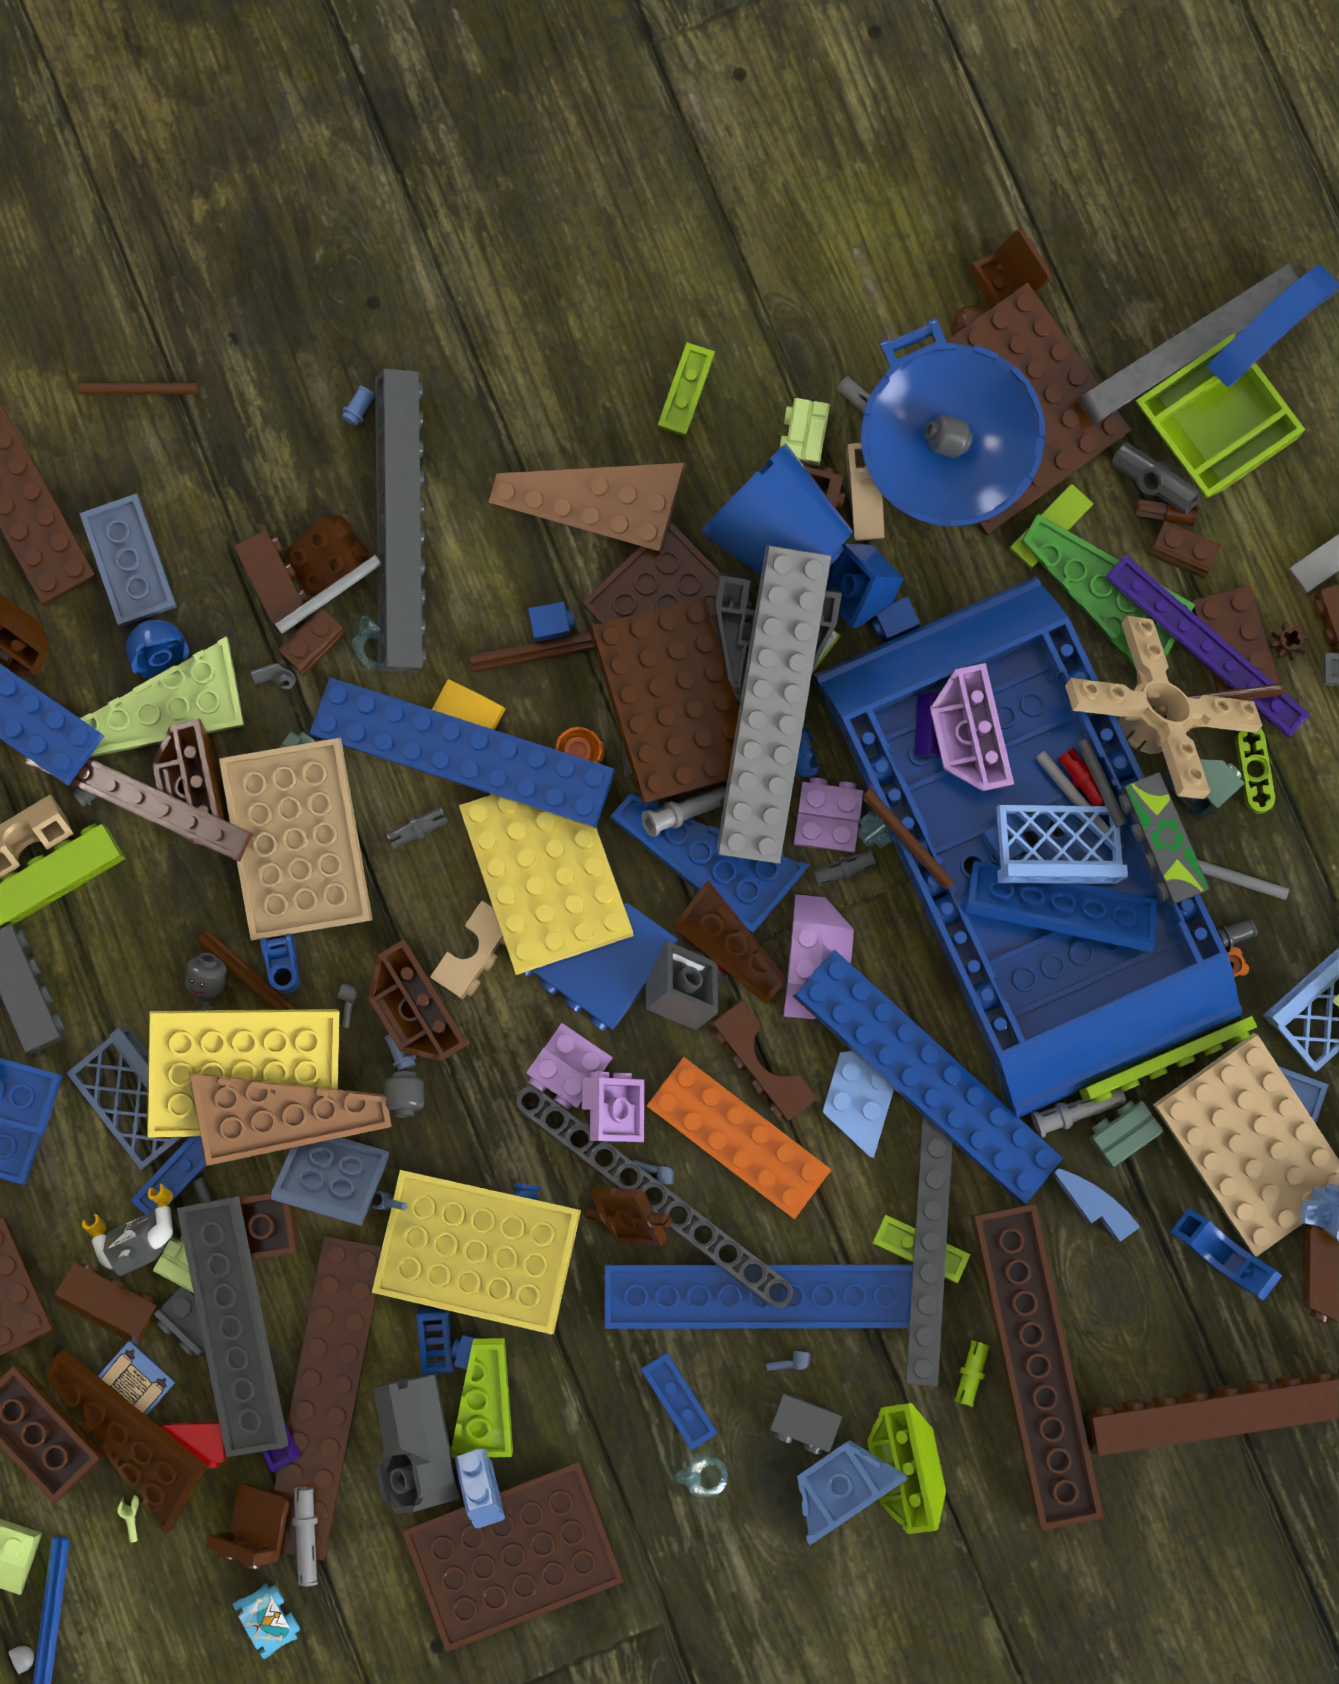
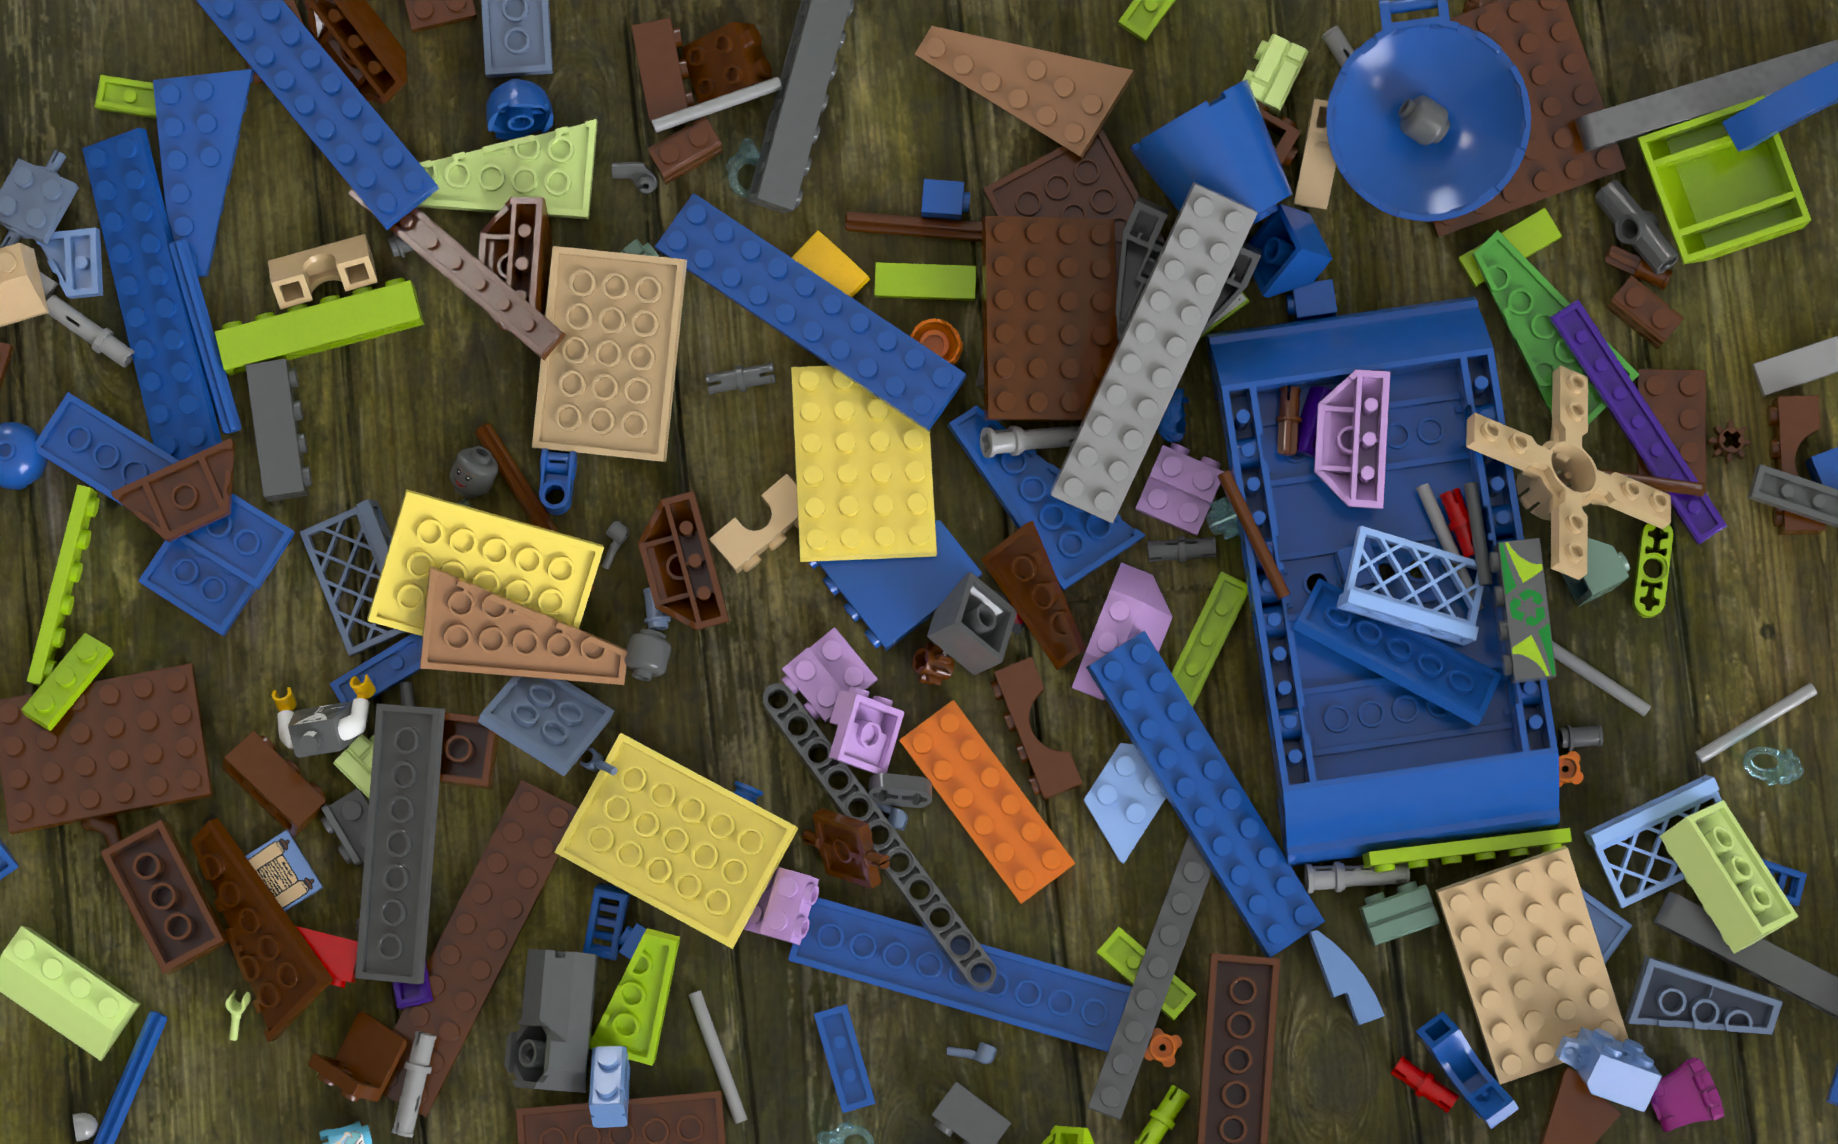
camera: 20 degrees right, 0 degrees up
none -> light grey piece [688,990,748,1124]
none -> lavender plate [743,867,819,945]
none -> dark grey beam [868,773,932,808]
none -> lime tile [874,262,976,301]
none -> reddish brown gear [912,643,955,686]
none -> orange plate [1144,1028,1182,1067]
none -> lime tile [1171,571,1248,708]
none -> reddish brown axle [1275,386,1302,456]
none -> red pin [1390,1056,1460,1113]

